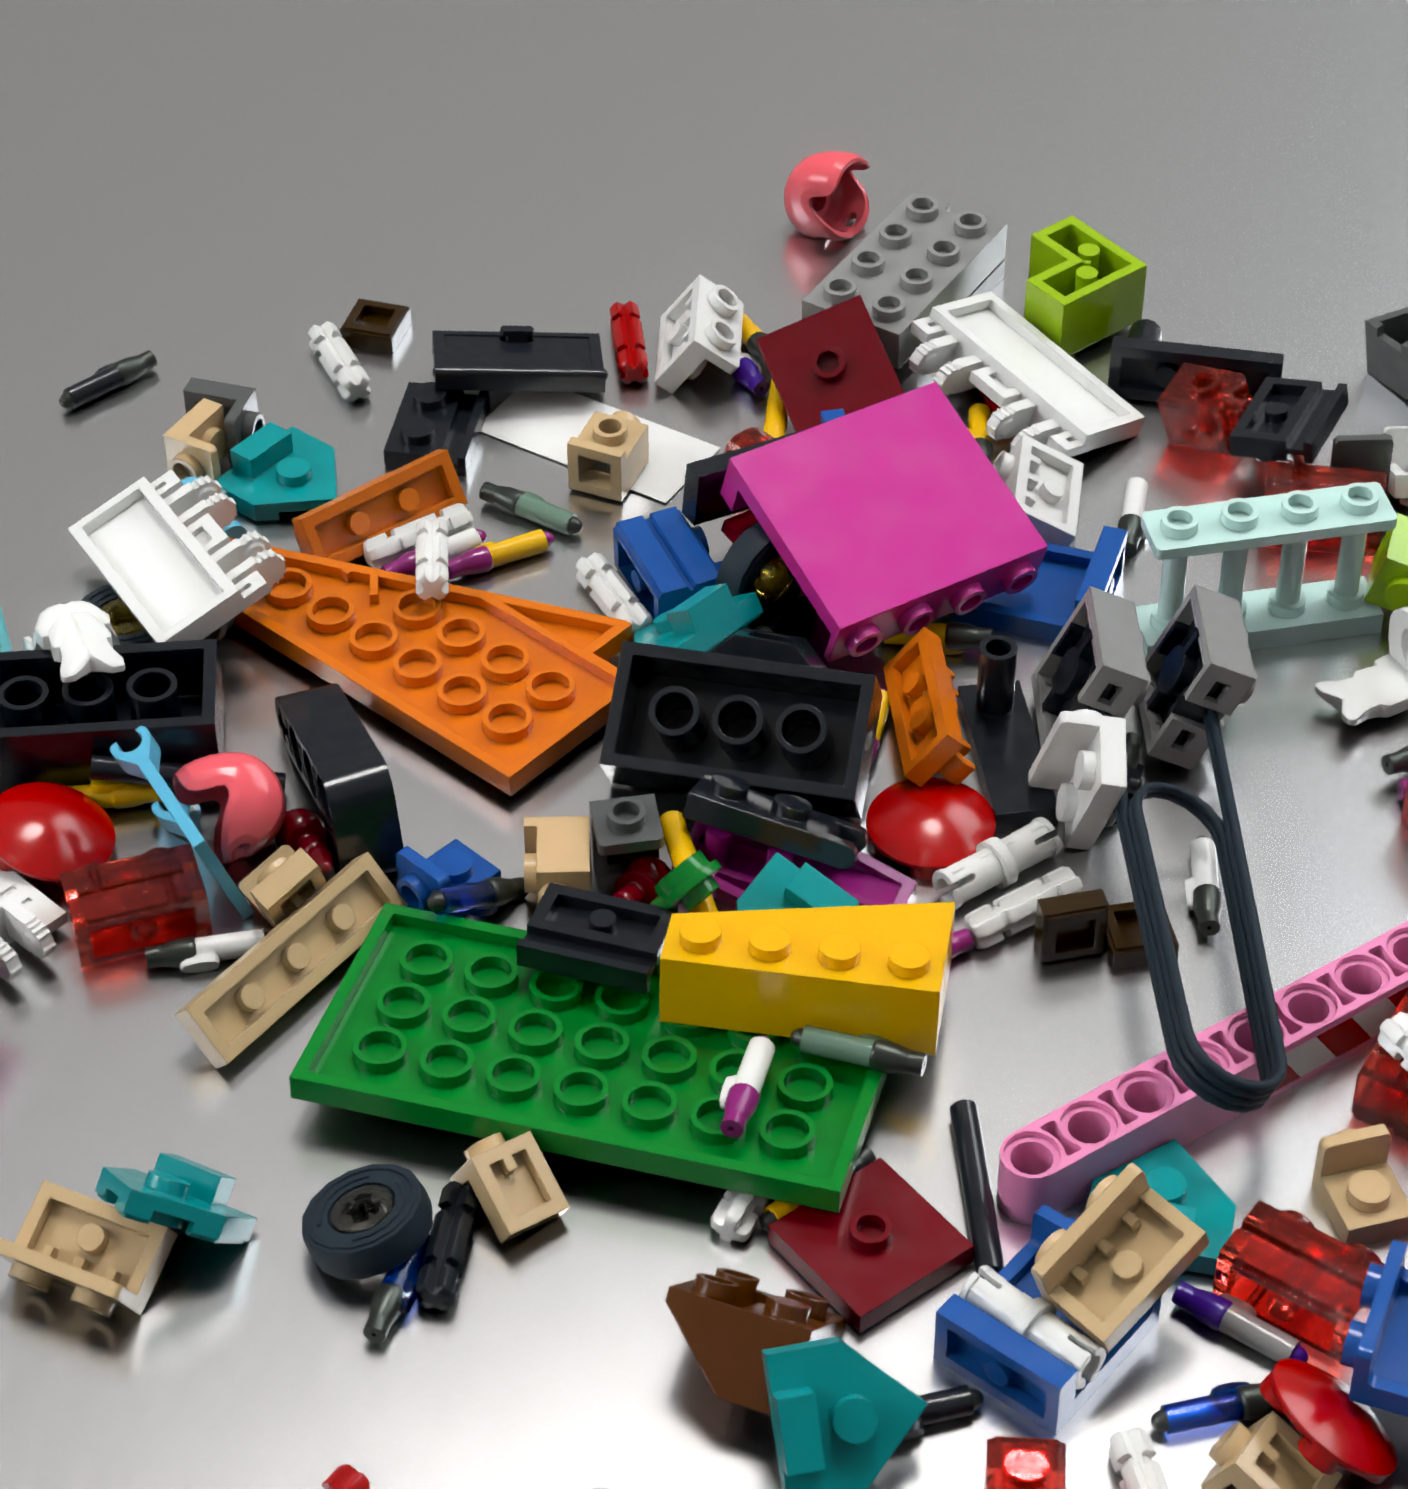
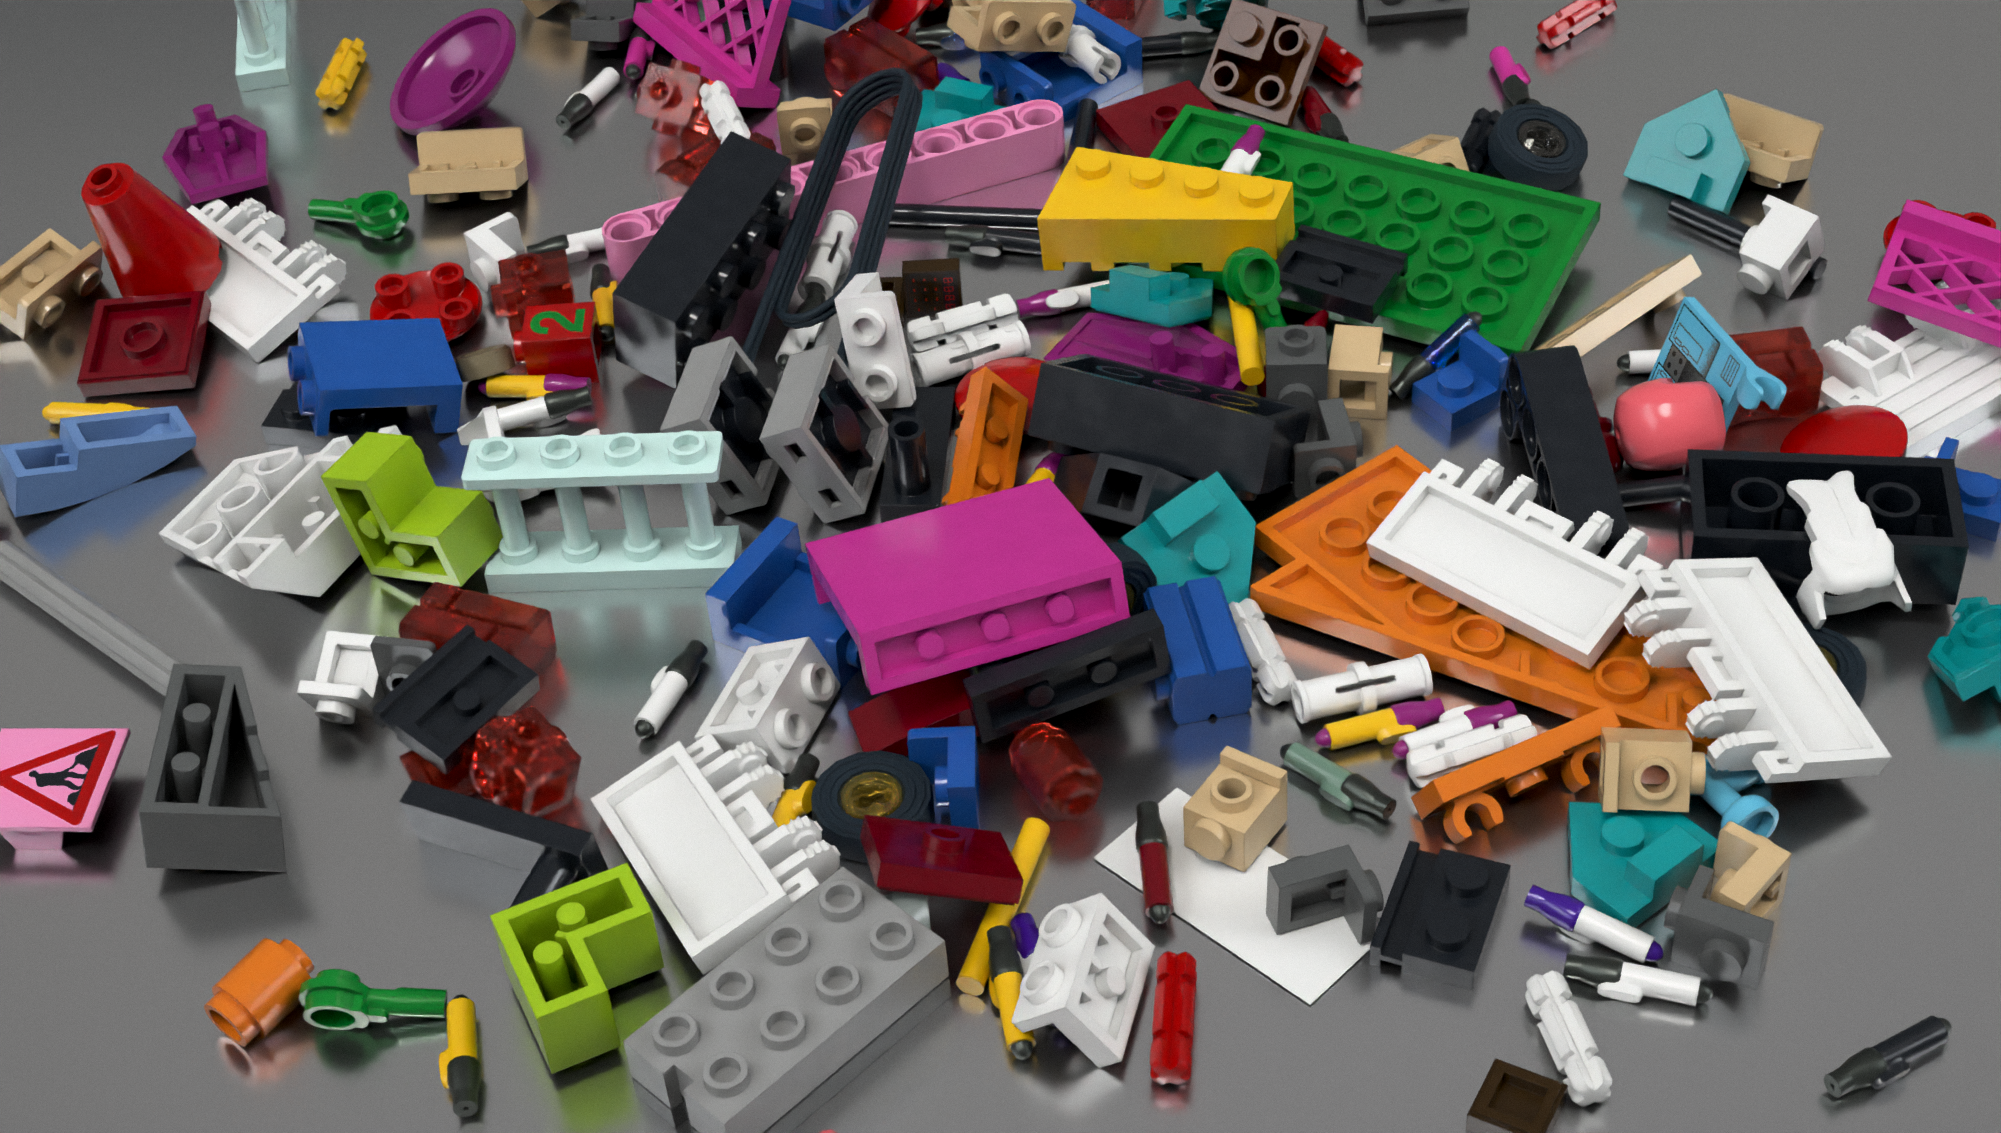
camera: 165 degrees left, 0 degrees up
tan bracket [239,845,327,928] -> none
white axle [416,517,449,600] -> none
black door [432,326,608,393] -> none
black hinge [682,773,869,869] -> none
none -> orange brick [204,938,314,1047]
none -> green plate [298,969,448,1030]
none -> piece [439,994,481,1117]
none -> black brick [612,131,795,389]
none -> white pin [797,210,858,301]
none -> black bar [889,203,1042,231]
none -> black piece [945,225,1041,257]
none -> piece [1135,801,1174,924]
none -> dark grey bracket [1266,844,1384,945]
none -> white pin [1291,653,1433,724]
none -> dark grey bracket [1292,398,1363,498]
none -> piece [1300,86,1349,143]
none -> red axle [1314,36,1363,87]
none -> white hinge [1366,458,1663,669]
none -> piece [1489,46,1531,106]
none -> piece [1524,884,1664,964]
none -> white piece [1563,953,1713,1007]
none -> tan brick [1598,727,1706,813]
none -> black bar [1668,195,1827,280]
none -> white brick [1737,194,1826,300]

